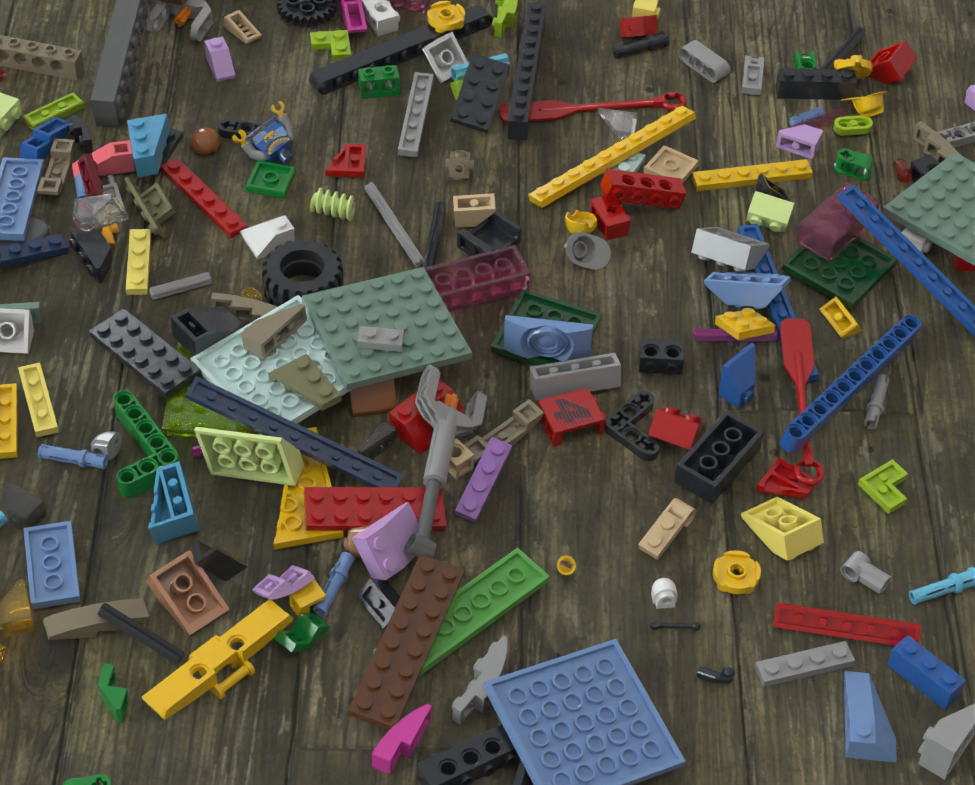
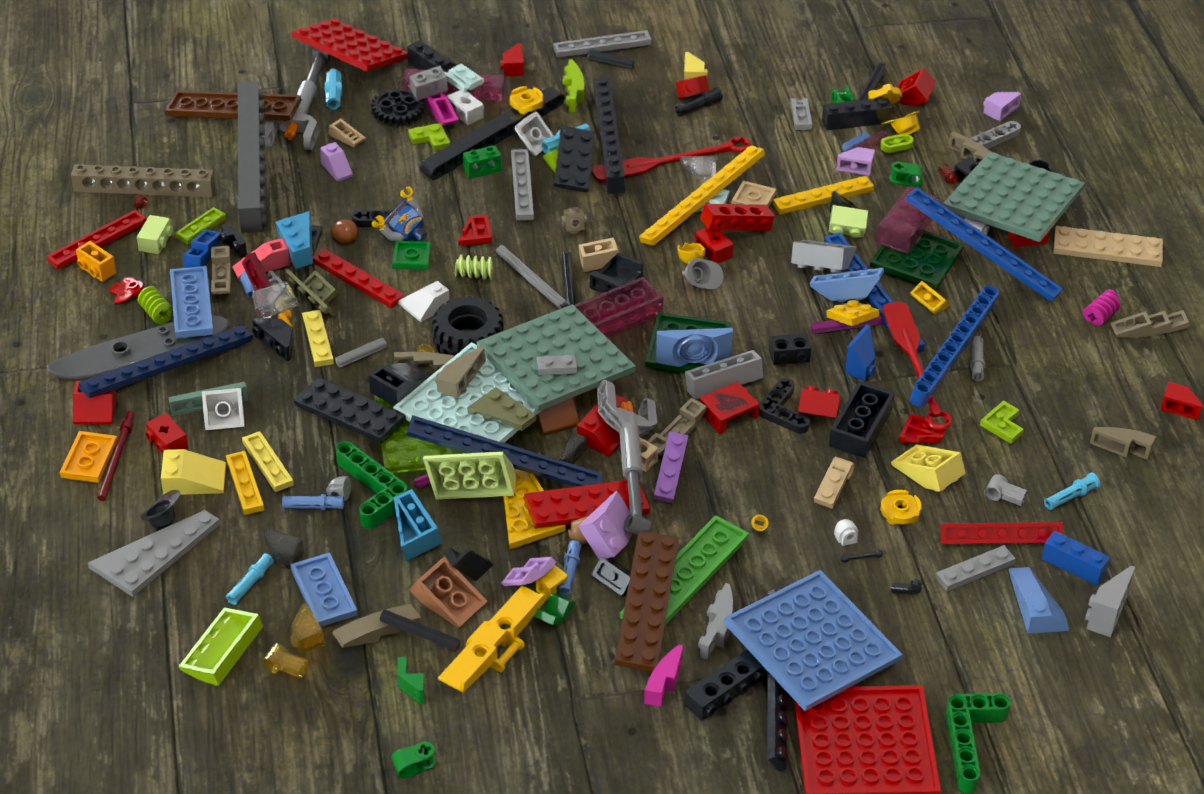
camera: 10 degrees left, 5 degrees down
light grey beam [678,40,730,83] -> none

